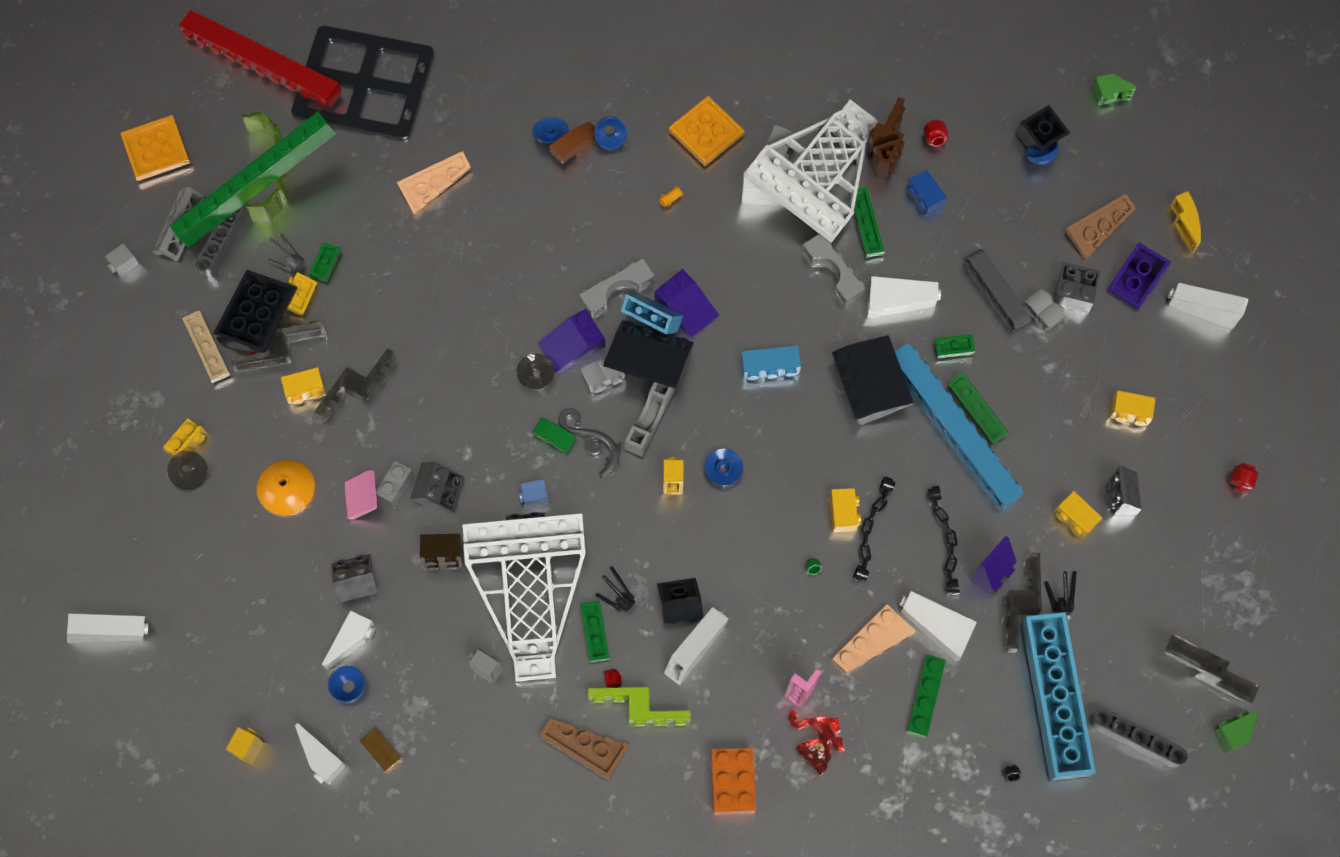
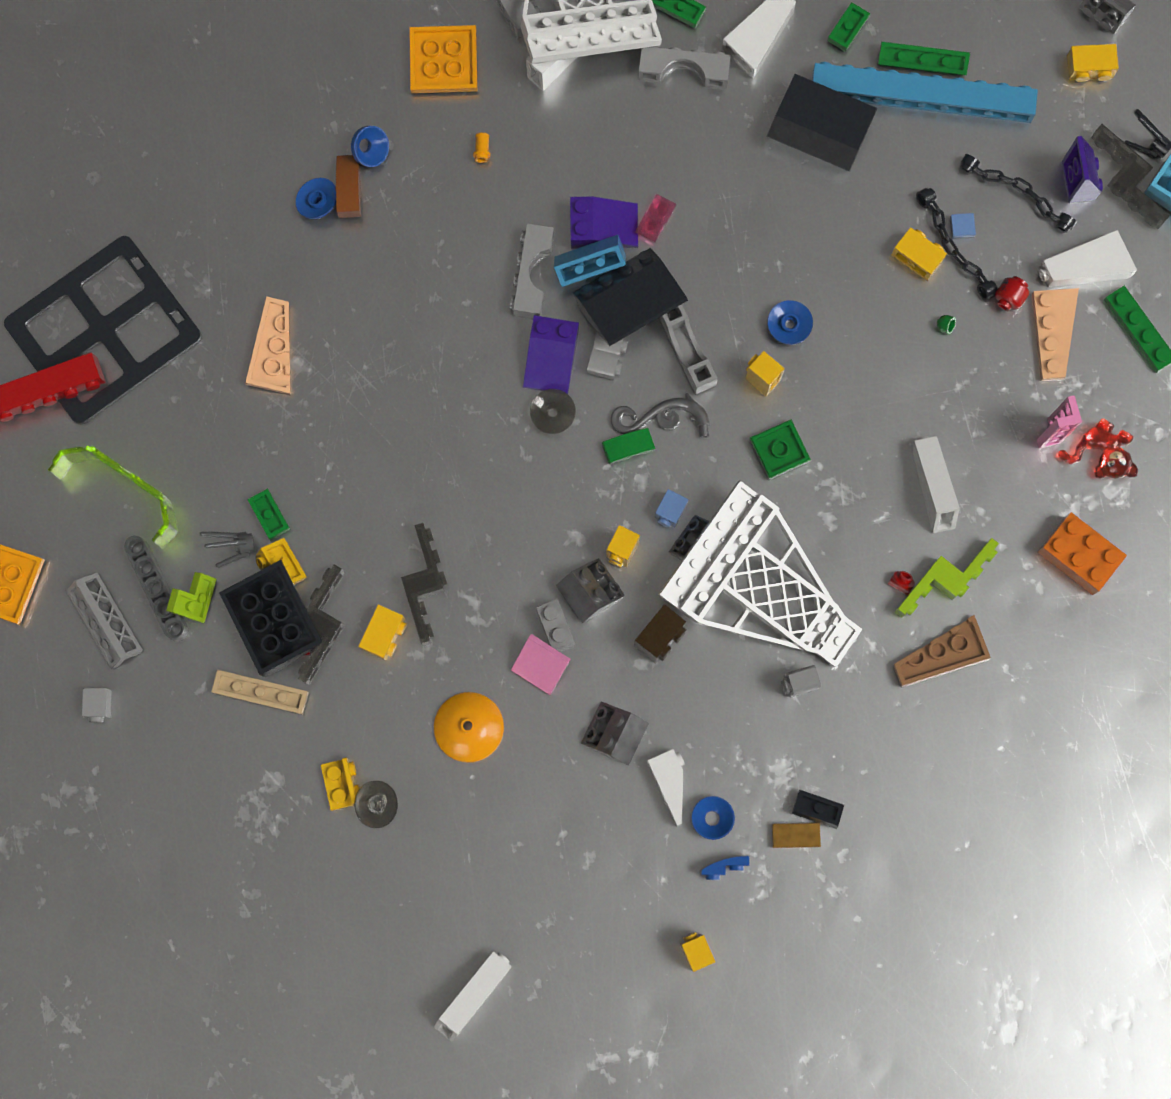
camera: 45 degrees left, 10 degrees up
green brick [169,112,336,247] -> none
white slope [295,723,346,784] -> none
green plate [580,600,610,663] -> none
black plant [596,566,636,613] -> none
black slope [657,578,703,624] -> none
dark azure brick [741,346,801,380] -> none
none -> lime plate [166,572,217,623]
none -> yellow brick [606,525,640,568]
none -> clear pink slope [635,194,677,243]
none -> blue slope [700,856,749,880]
none -> green plate [749,419,811,480]
none -> black plate [791,789,844,829]
none -> medium blue tile [950,213,976,239]
none -> red head [995,276,1029,311]

